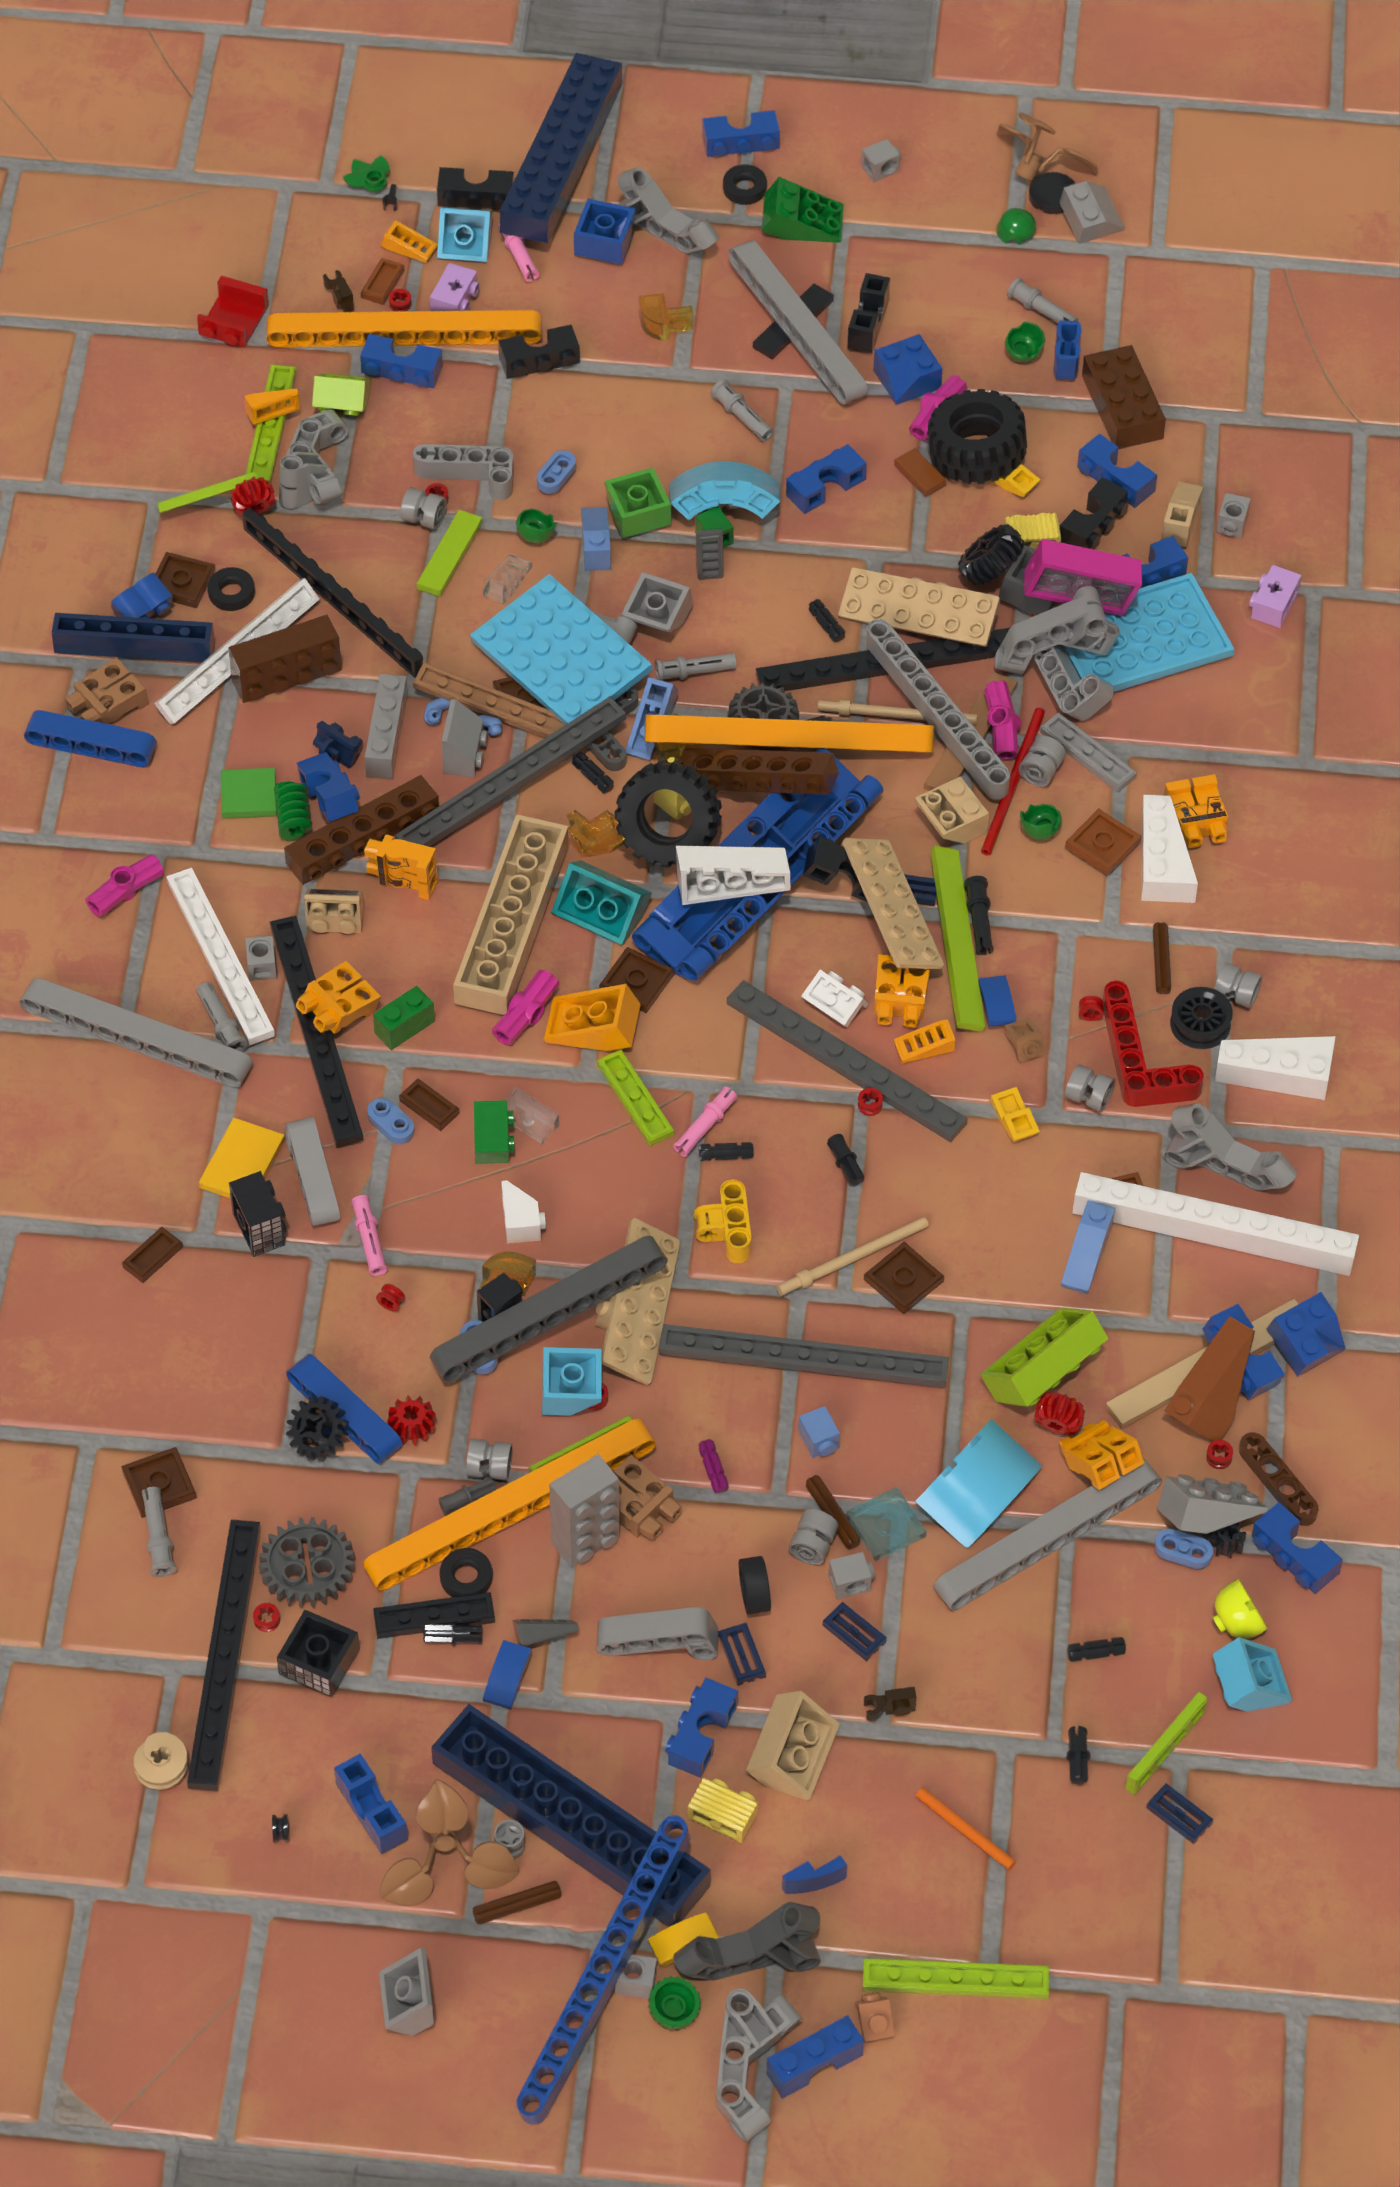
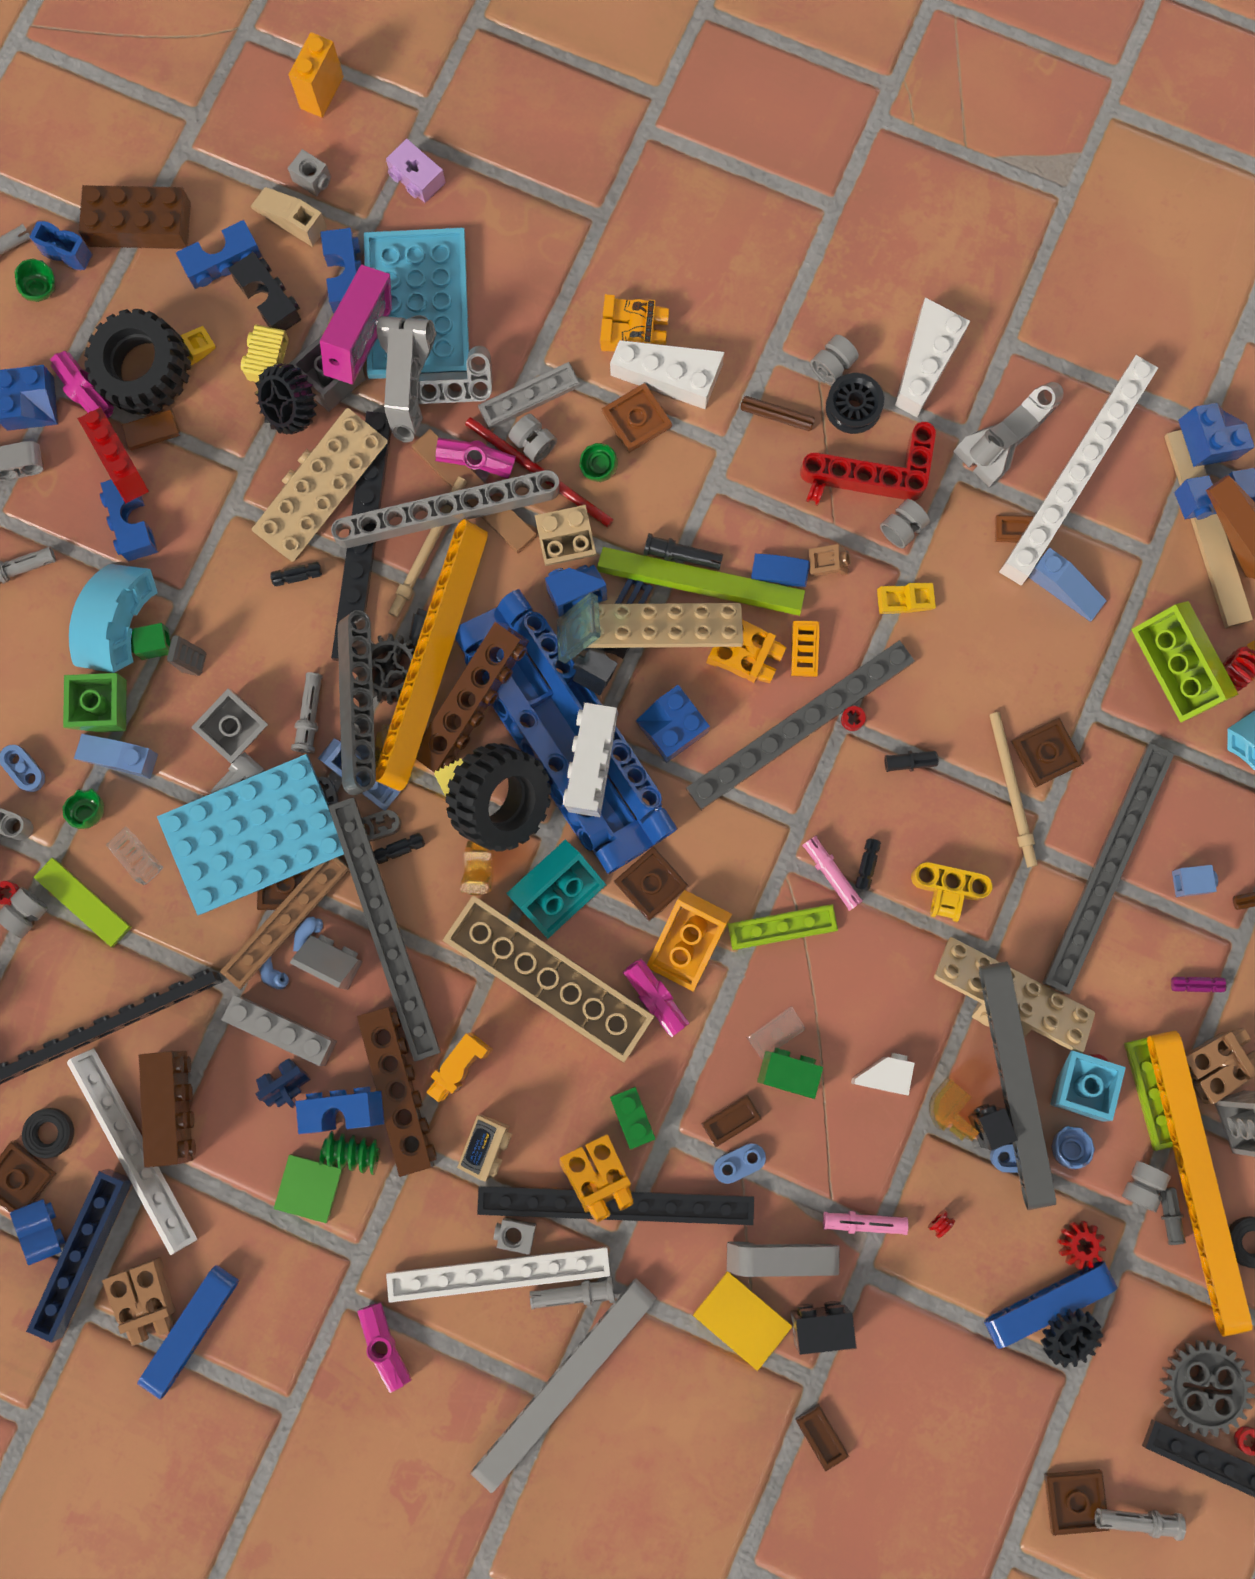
camera: 70 degrees left, 25 degrees up
white bracket [801,970,869,1028] -> none
none -> red brick [77,407,149,503]
none -> light orange brick [288,32,344,118]
none -> dark grey beam [338,610,376,795]
none -> blue slope [545,565,607,620]
none -> clear light blue tile [557,592,600,664]
none -> blue slope [635,685,710,763]
none -> medium blue hair [1051,1126,1095,1169]

